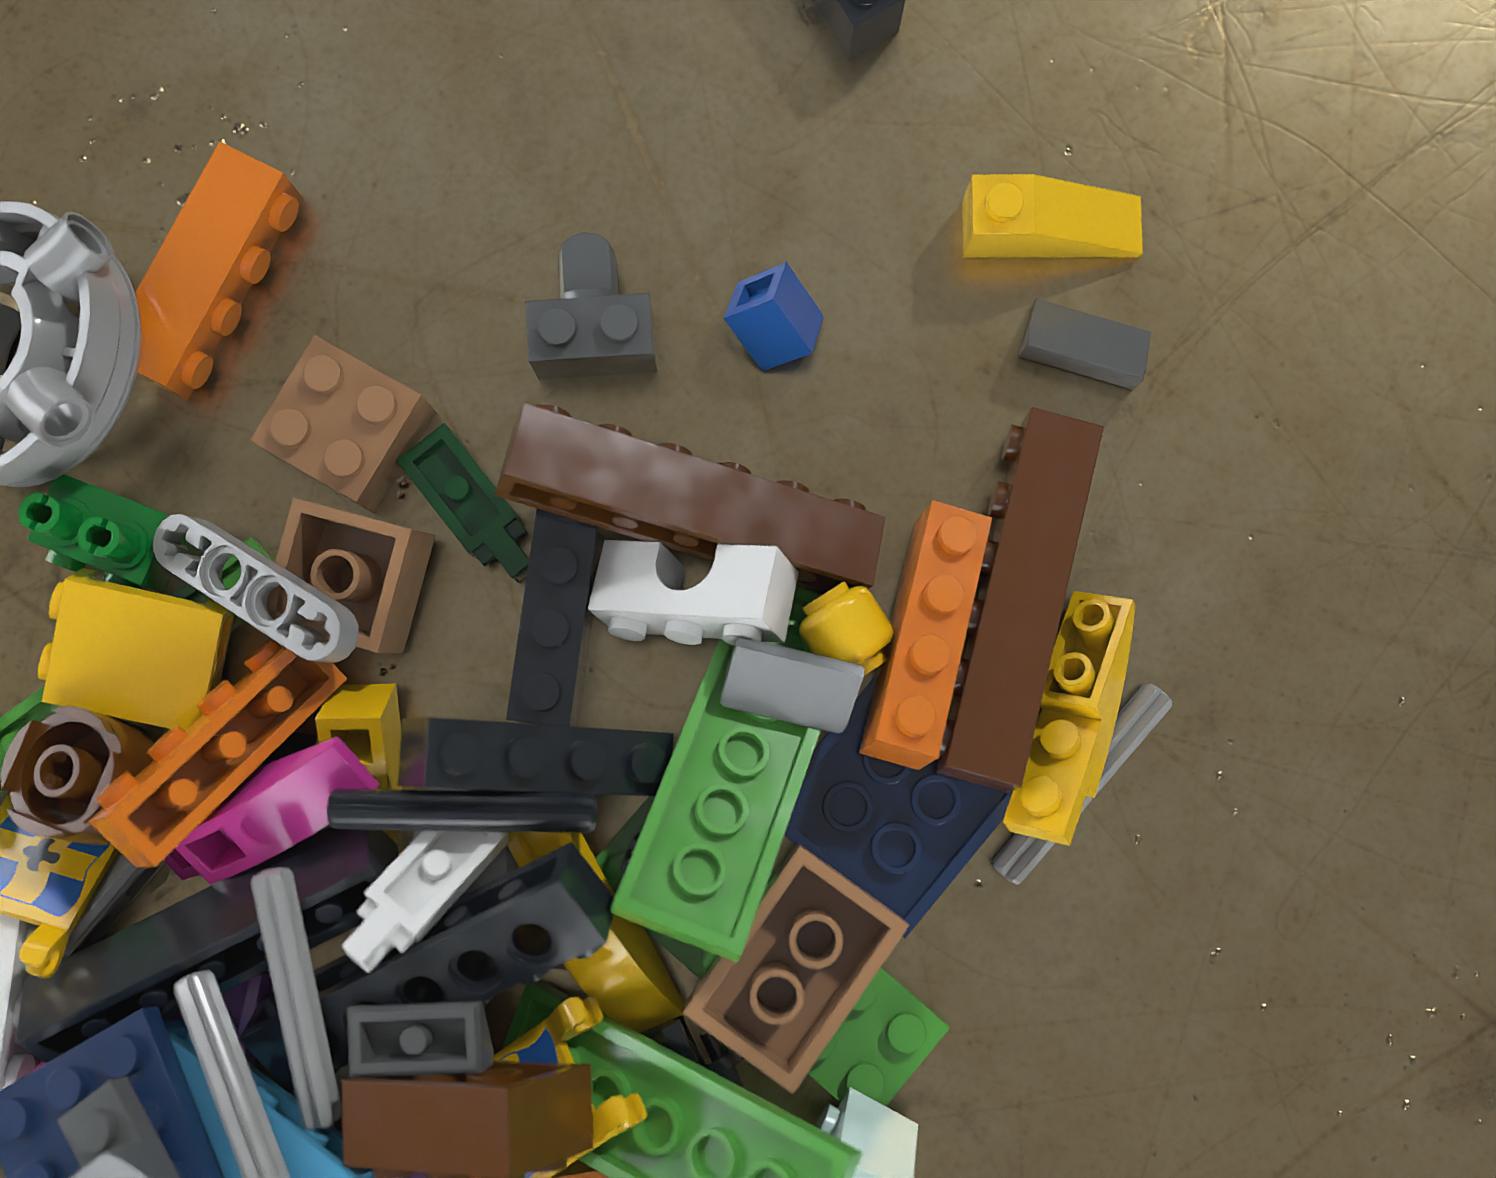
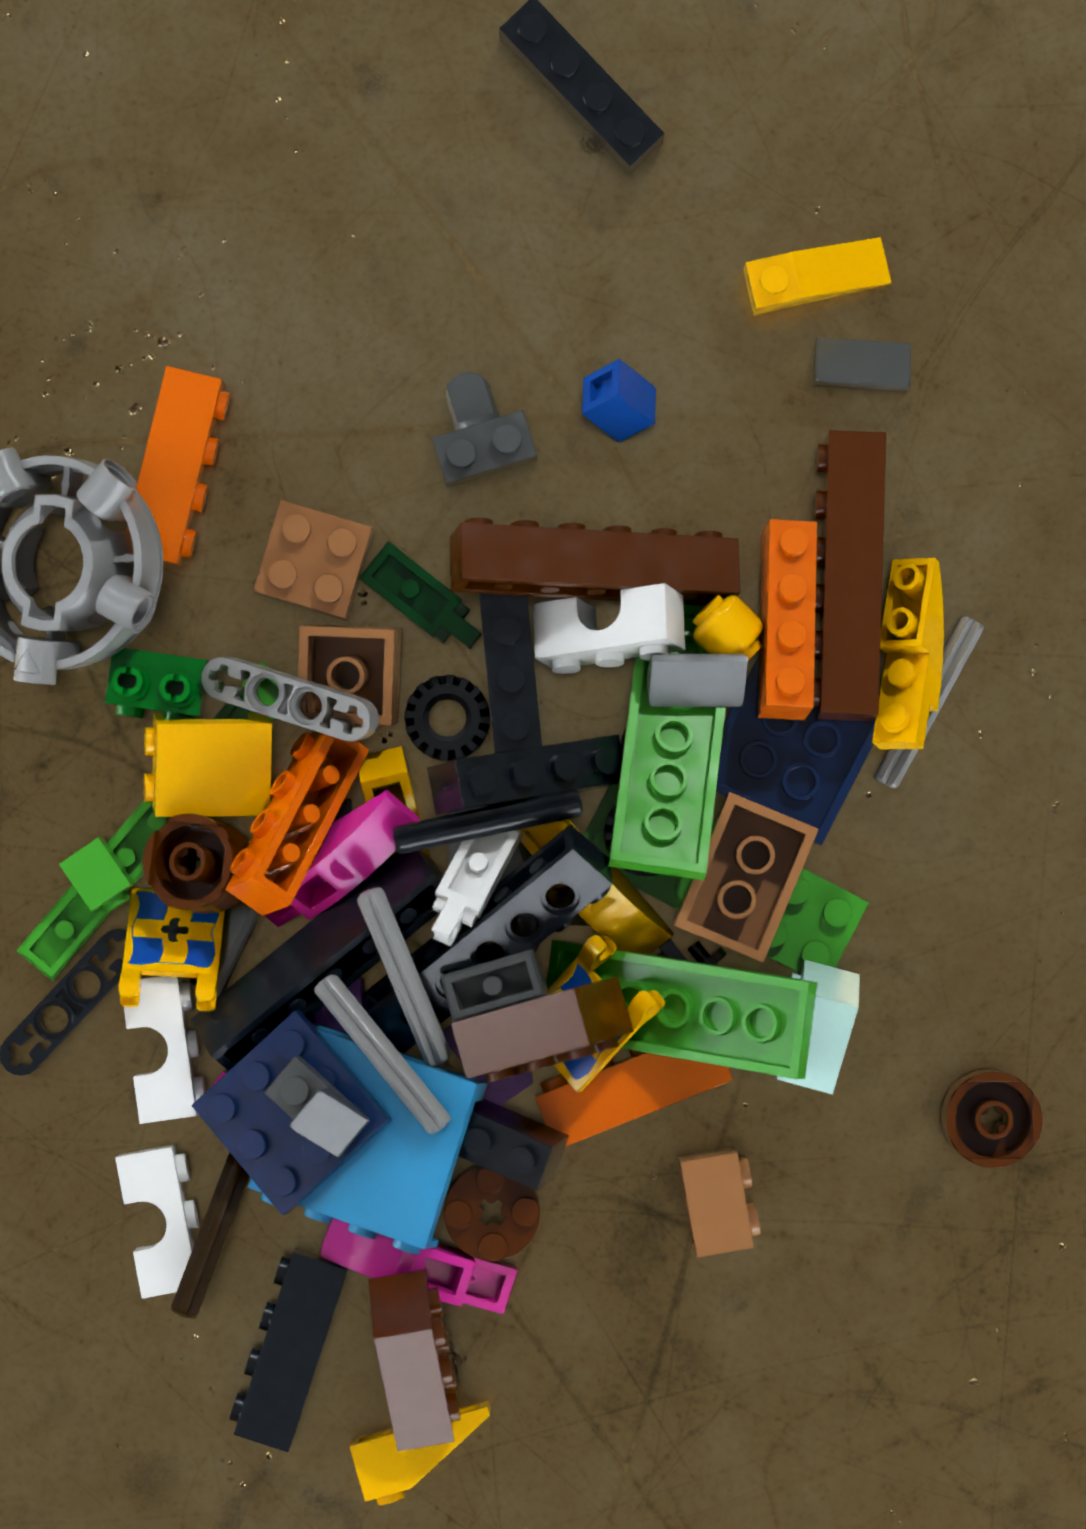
camera: 15 degrees left, 5 degrees up
none -> black tyre [404,675,490,761]

